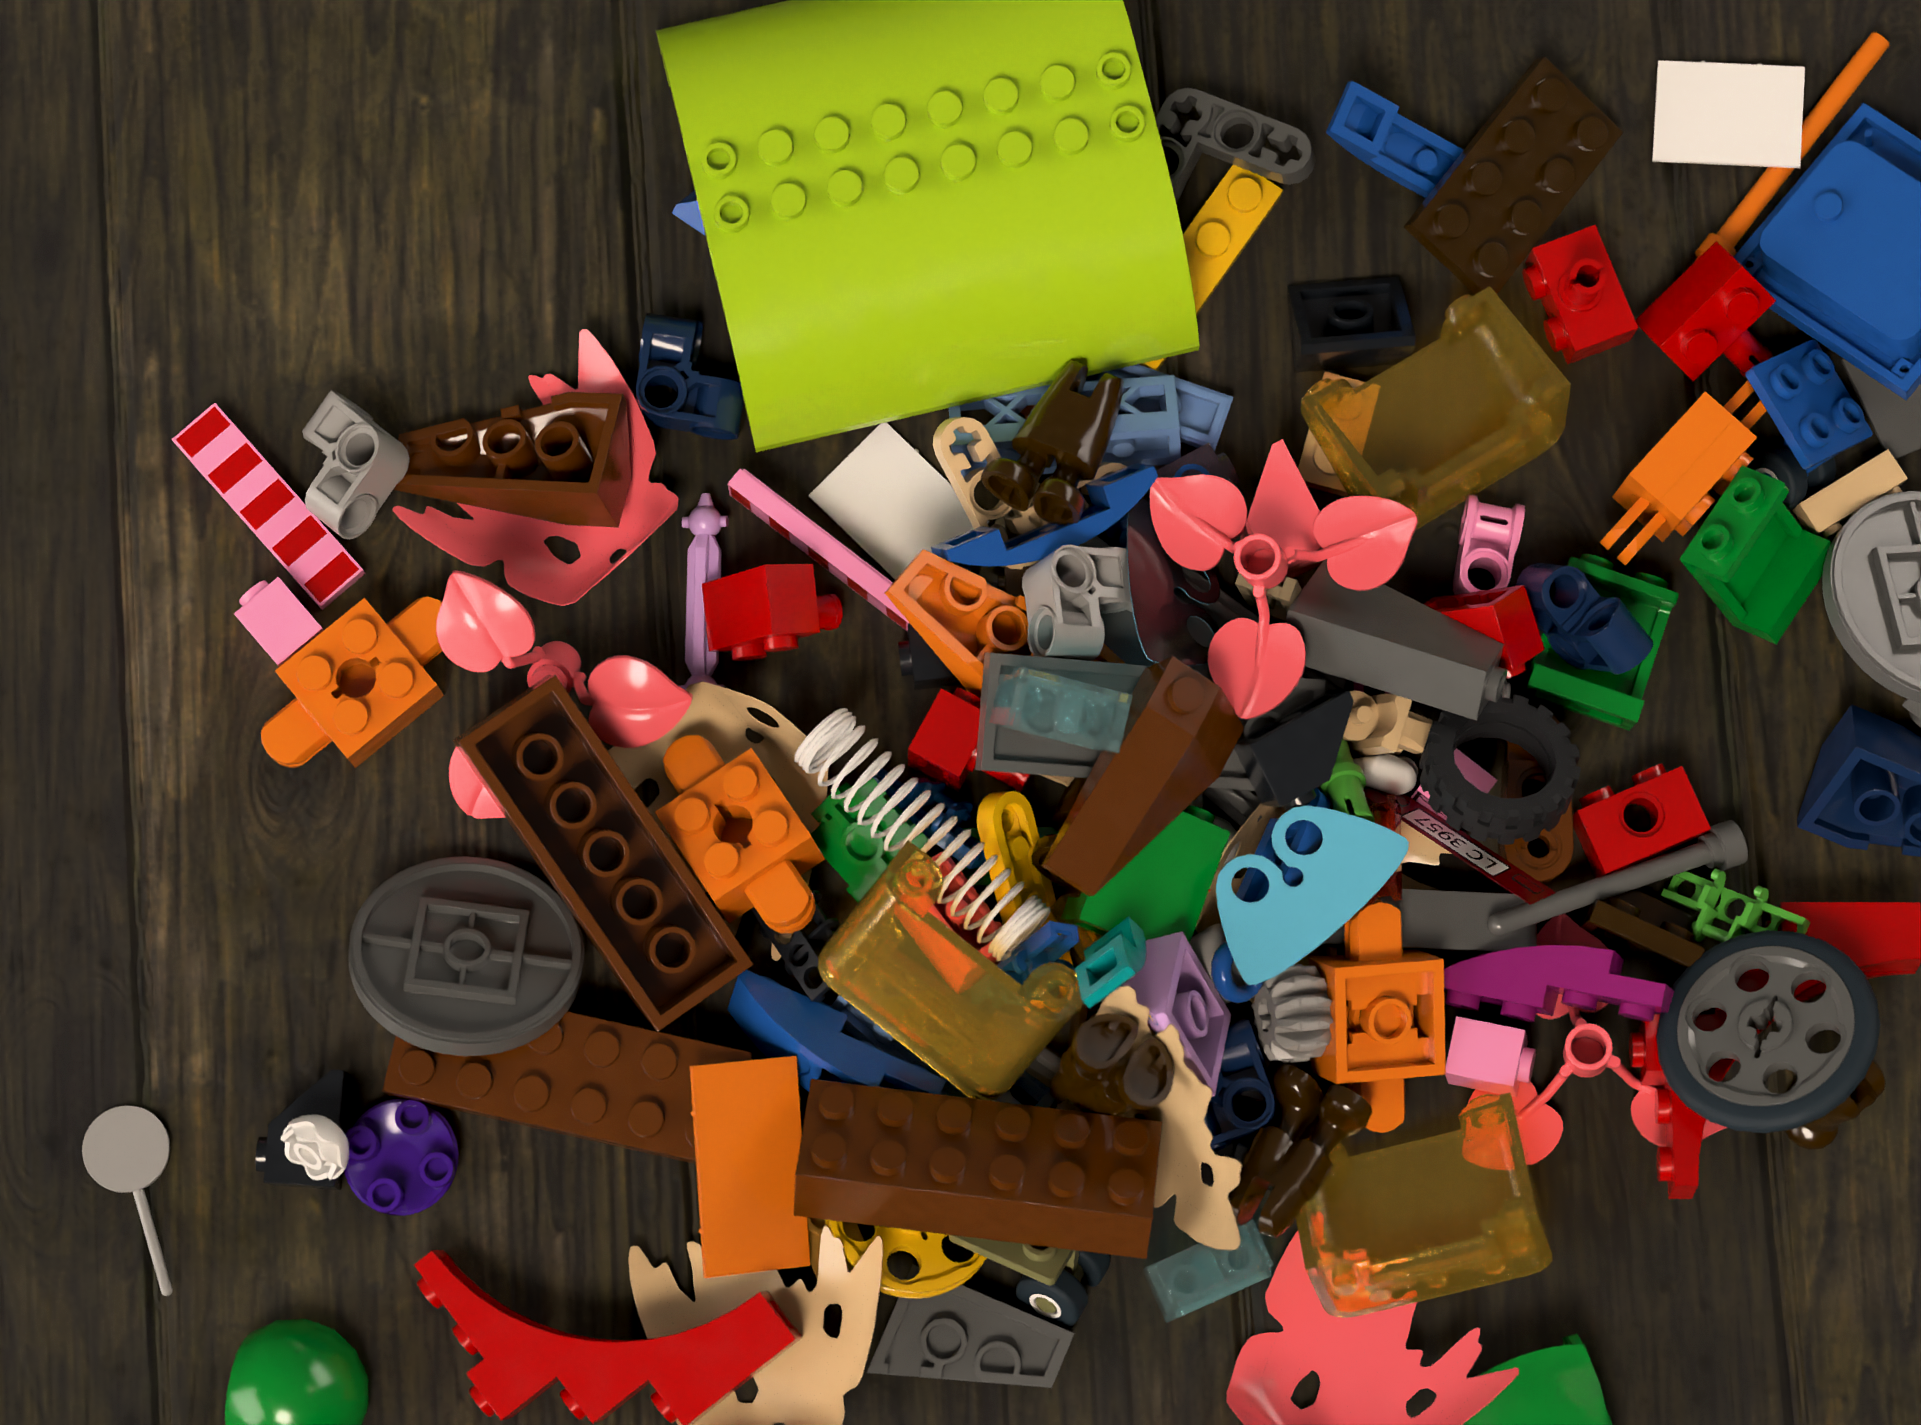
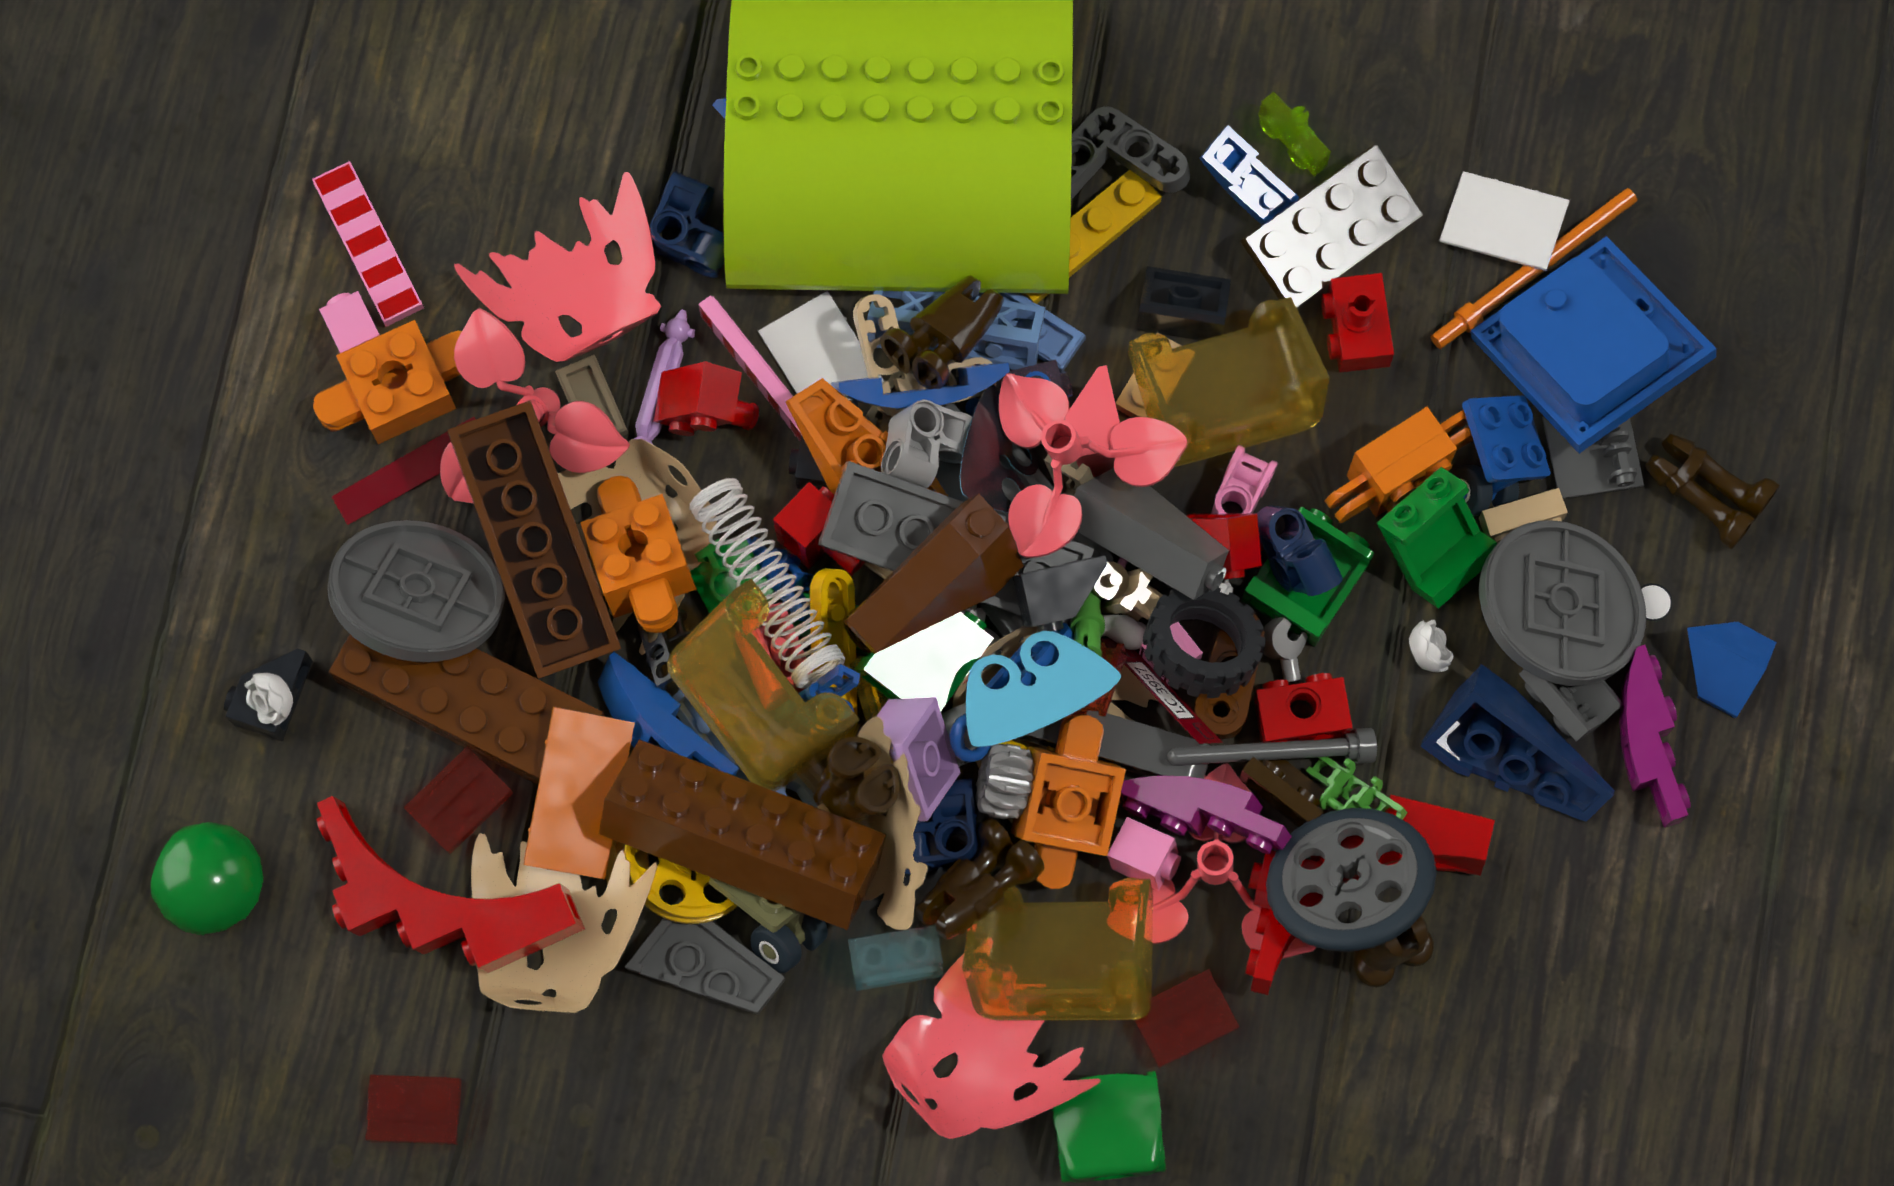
camera: 20 degrees right, 5 degrees down
light grey piece [82,1106,173,1296] -> none
light grey piece [302,389,409,539] -> none
dark purple dish [344,1099,459,1216] -> none
reddish brown wedge [393,392,631,528] -> none
clear light blue window [989,666,1133,753] -> none
teal slope [1075,916,1146,1008] -> none
red brick [1635,241,1776,381] -> none
none -> dark red sticker [331,417,476,525]
none -> clear red plate [404,746,513,855]
none -> dark tan tile [555,355,629,436]
none -> clear red plate [1129,969,1239,1068]
none -> clear neon green plate [1258,91,1331,177]
none -> light grey piece [1263,617,1308,682]
none -> white plate [1409,620,1453,672]

